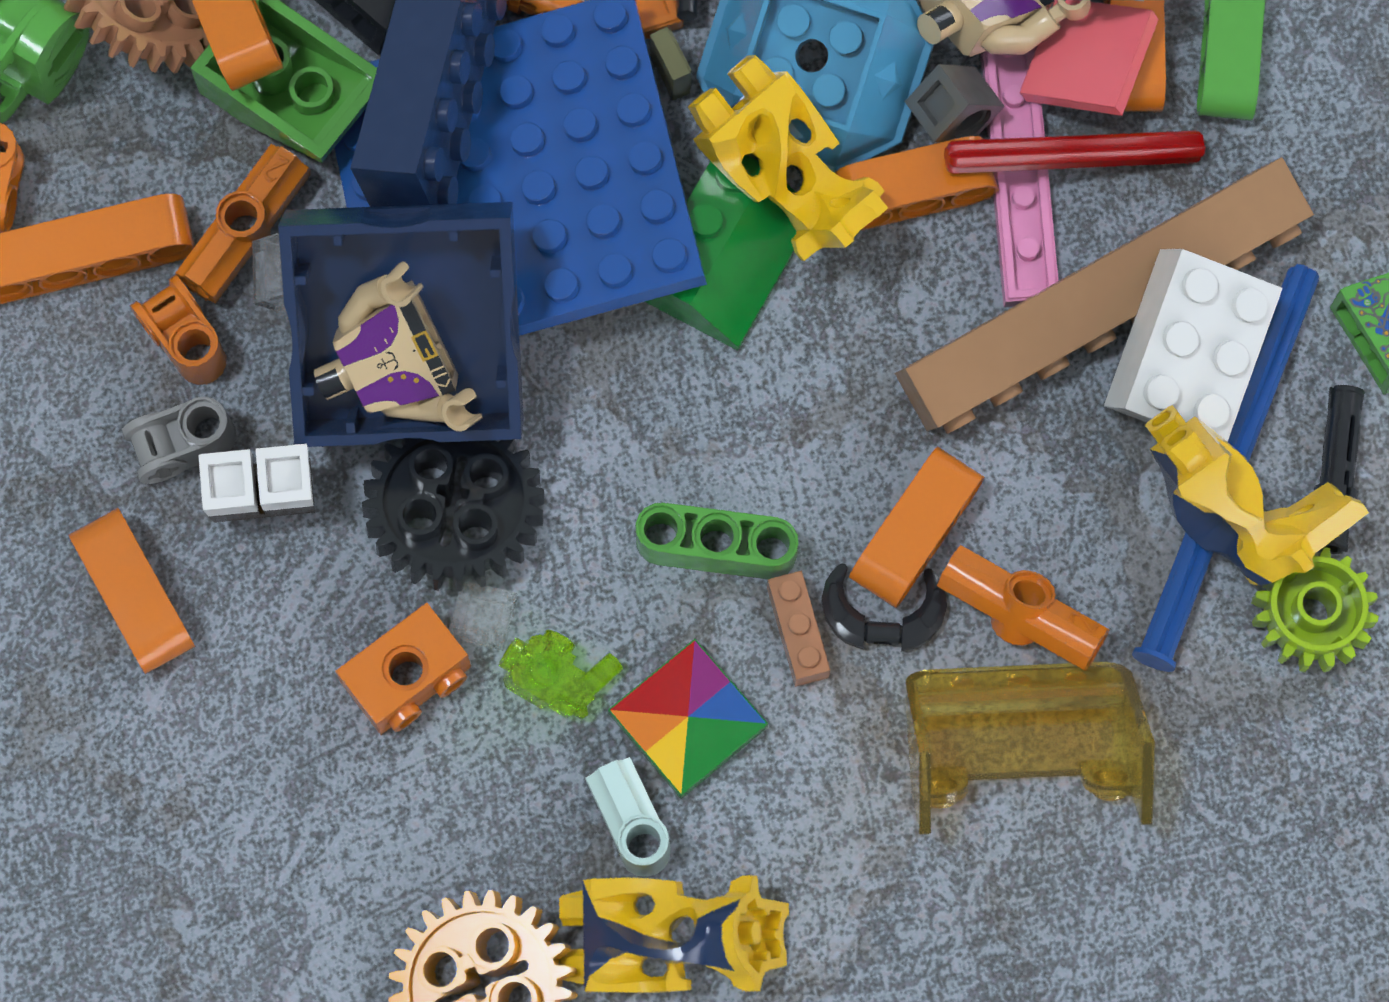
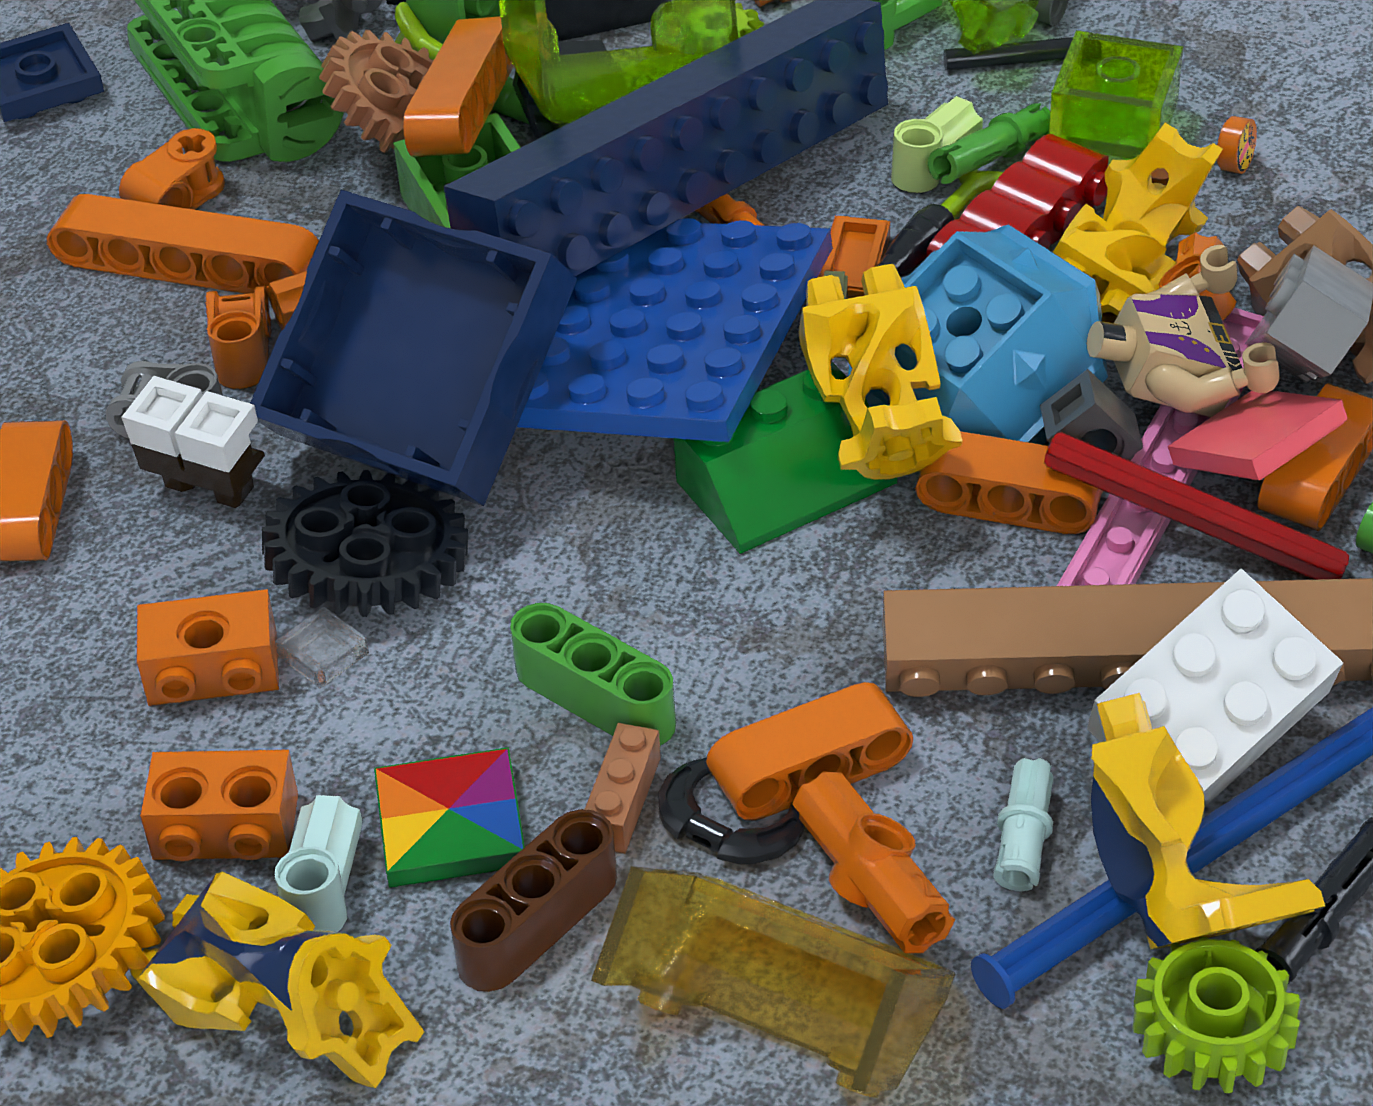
camera: 35 degrees right, 30 degrees down
tan torso [314,262,482,432] -> none
clear neon green piece [498,630,623,719] -> none
none -> orange brick [140,750,298,861]
none -> reddish brown beam [450,809,617,992]
none -> light aqua axle [993,758,1054,891]

